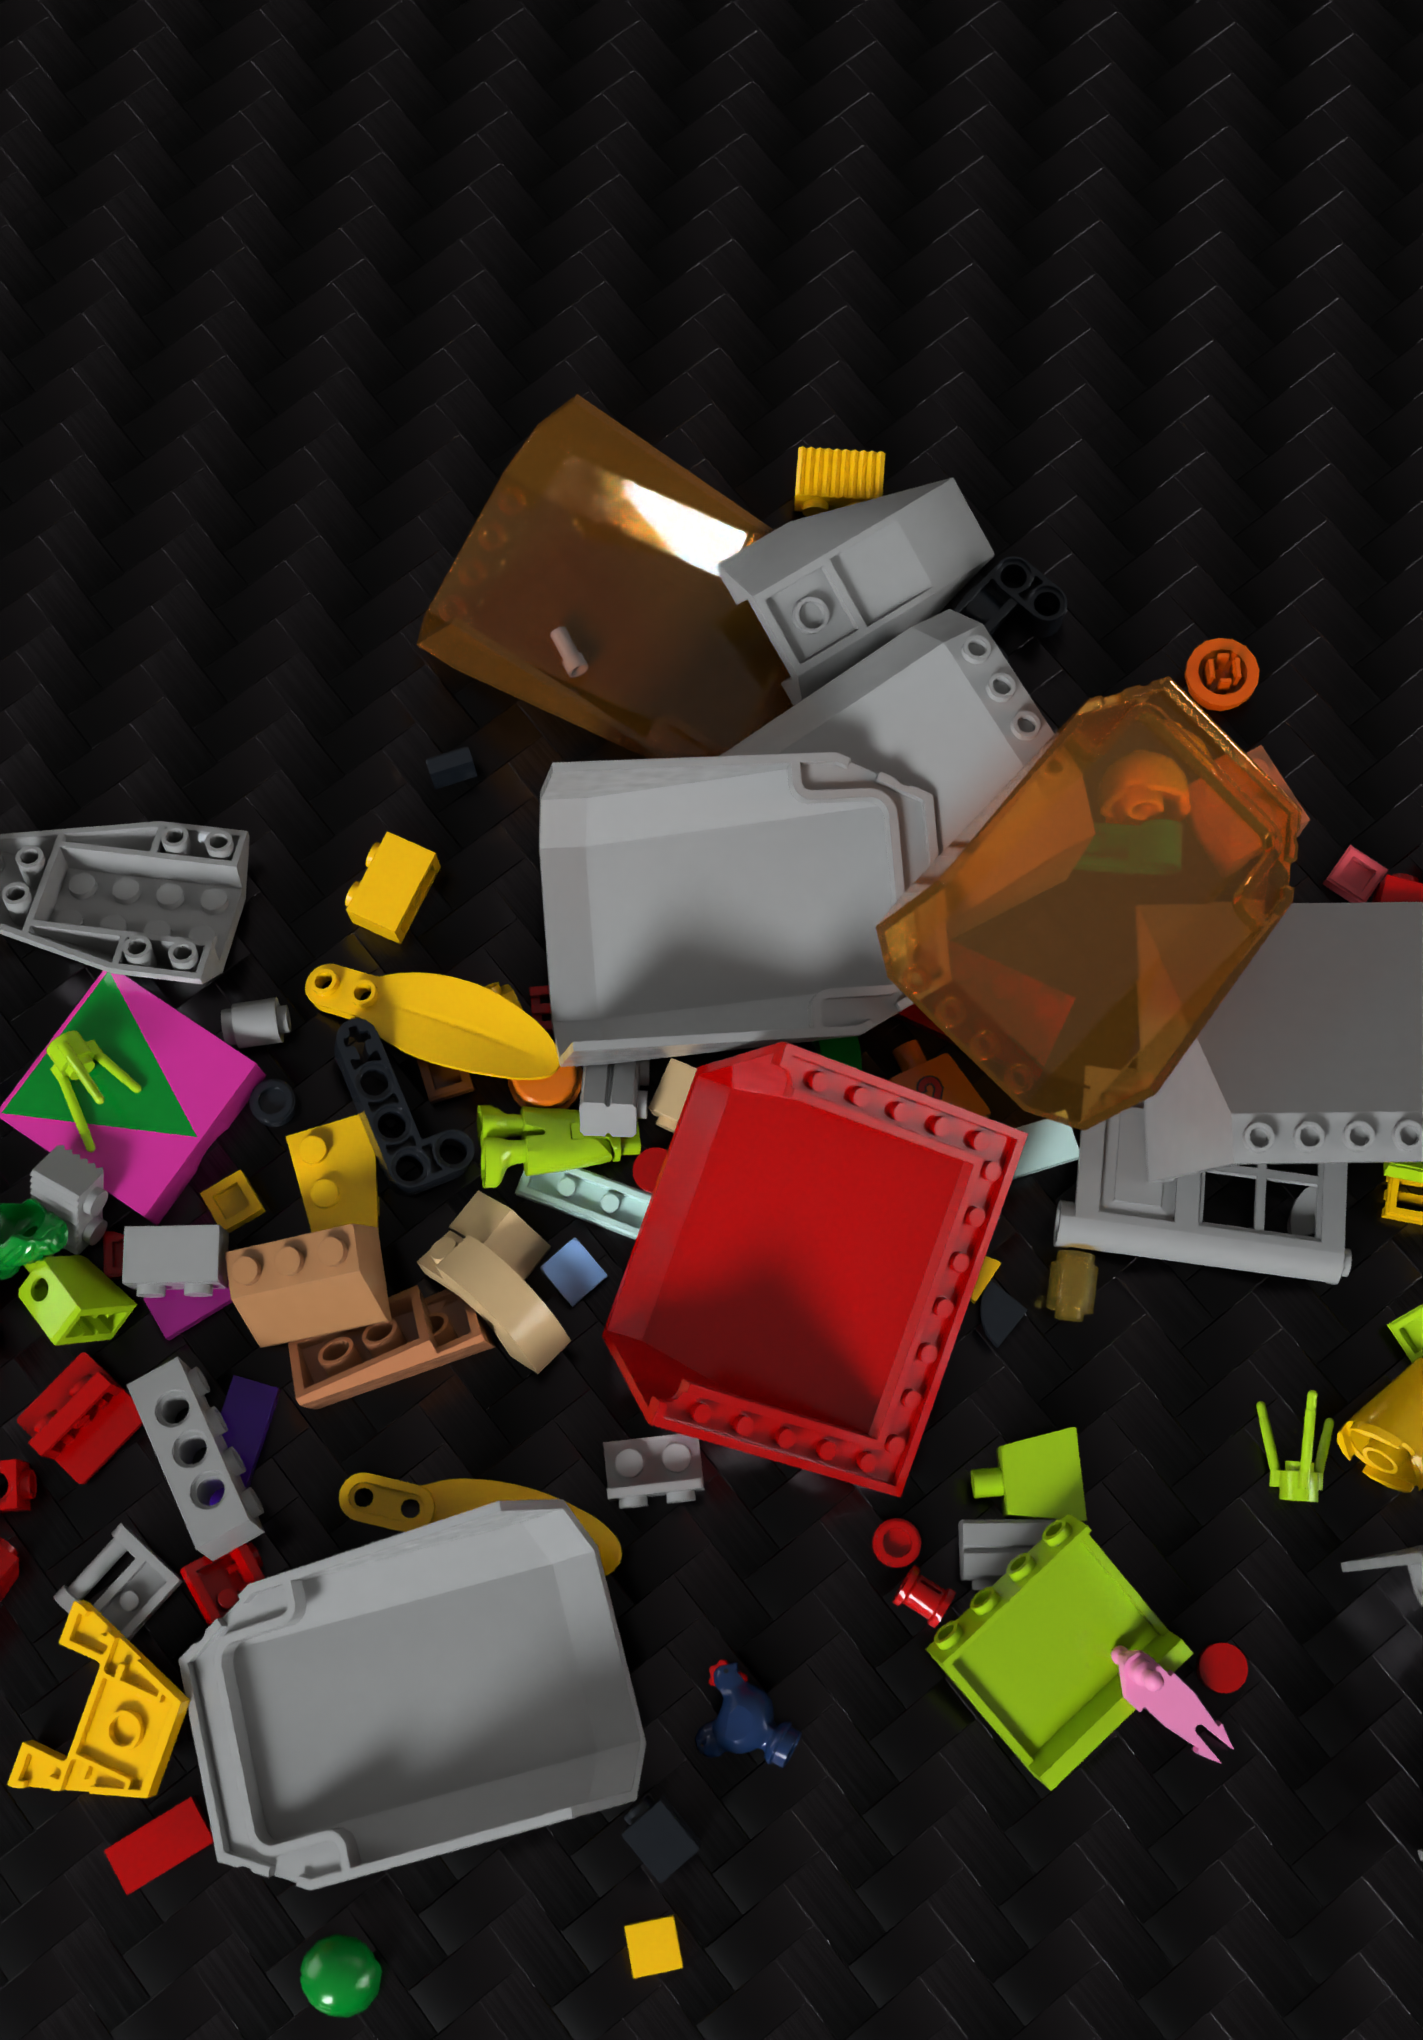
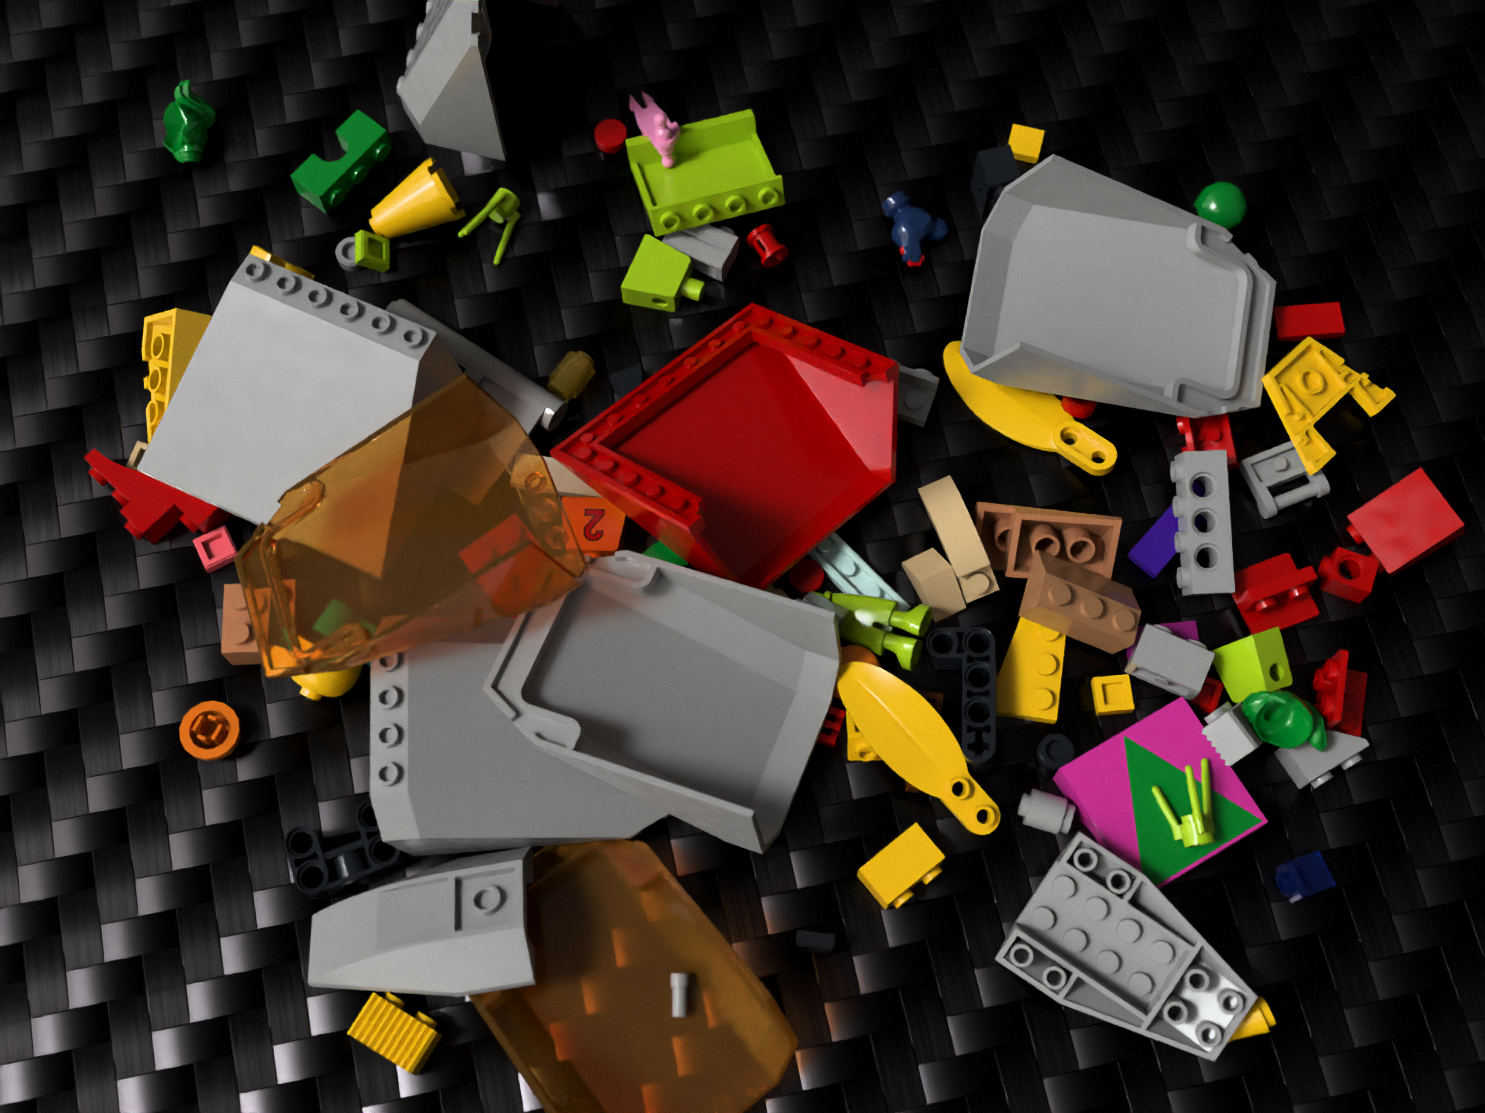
camera: 155 degrees left, 5 degrees down
light blue slope [540,1237,608,1307] -> none
red tile [872,1518,921,1568] -> none

